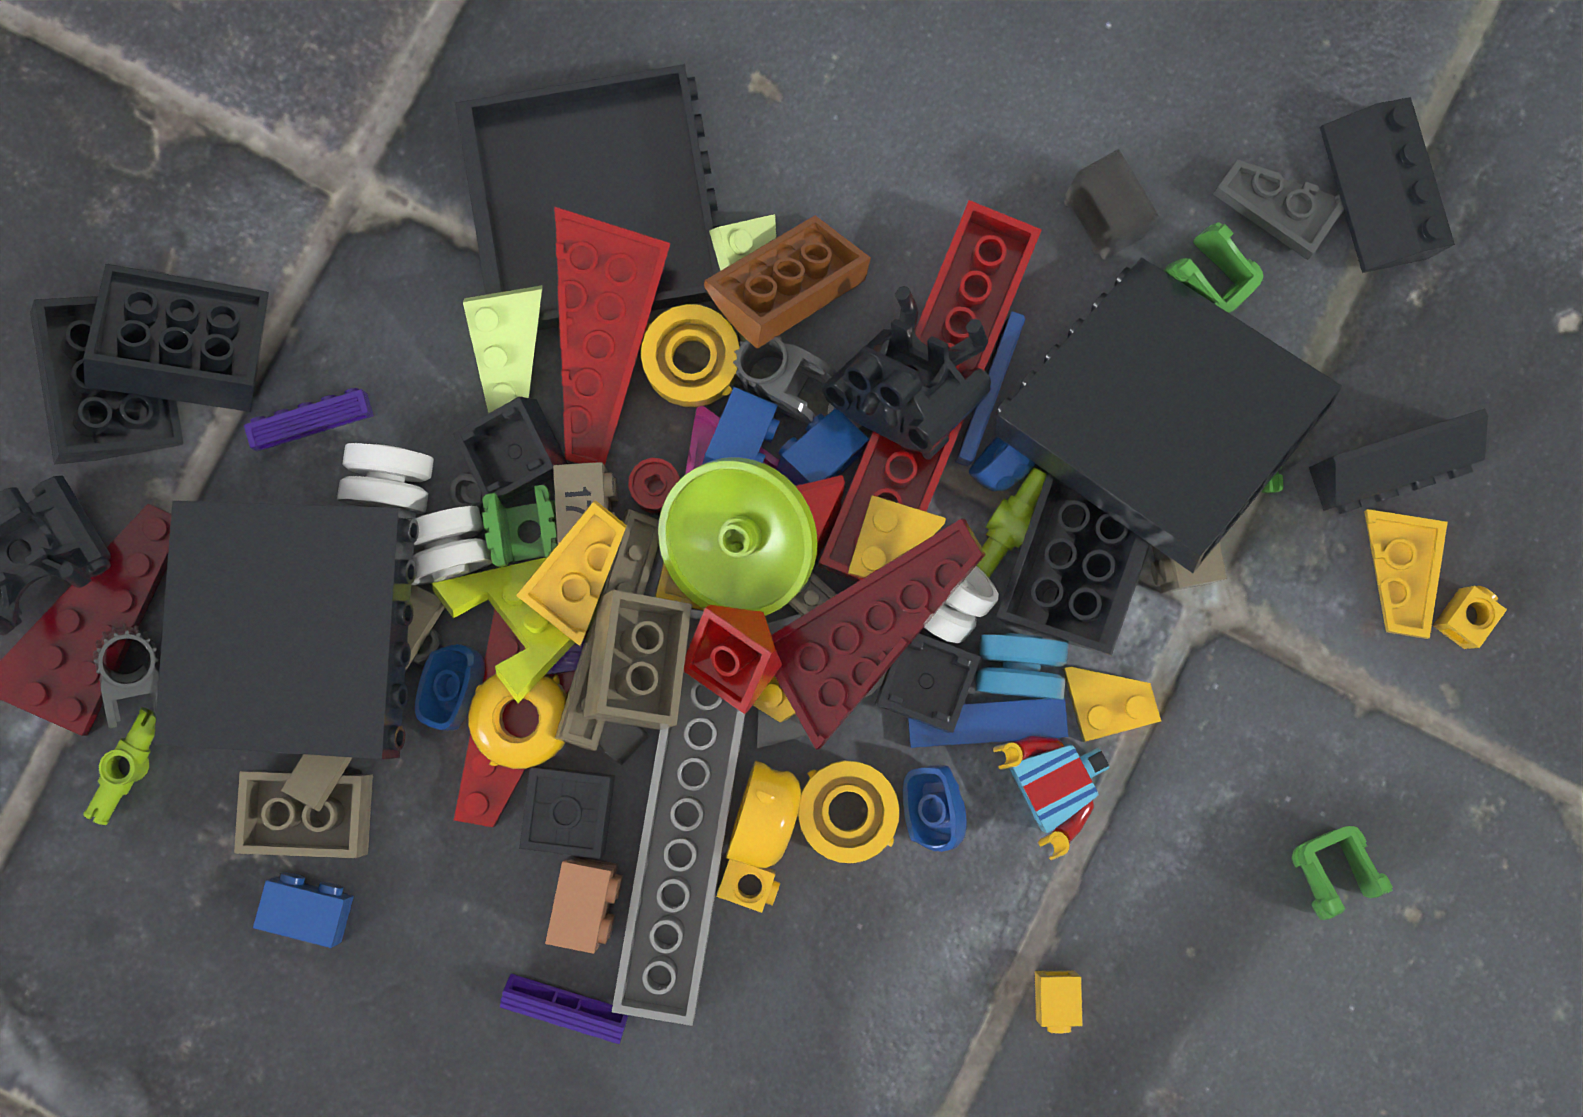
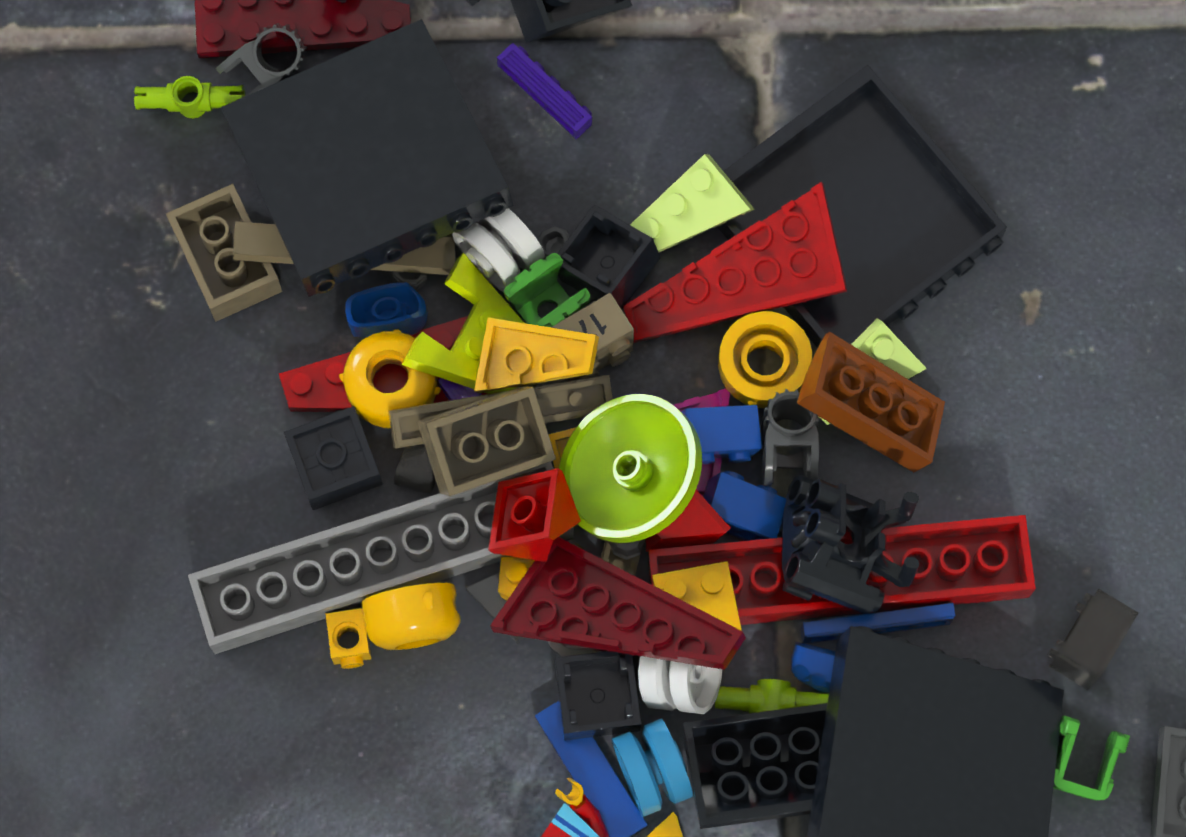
camera: 65 degrees right, 10 degrees down
blue brick [253,872,354,948] -> none
white wheel [337,443,434,514] -> none
dark purple piece [500,973,629,1044] -> none
nougat brick [545,855,623,954] -> none
red wheel [628,458,680,515] -> none
yellow piece [798,760,899,863] -> none
blue piece [903,765,967,852] -> none

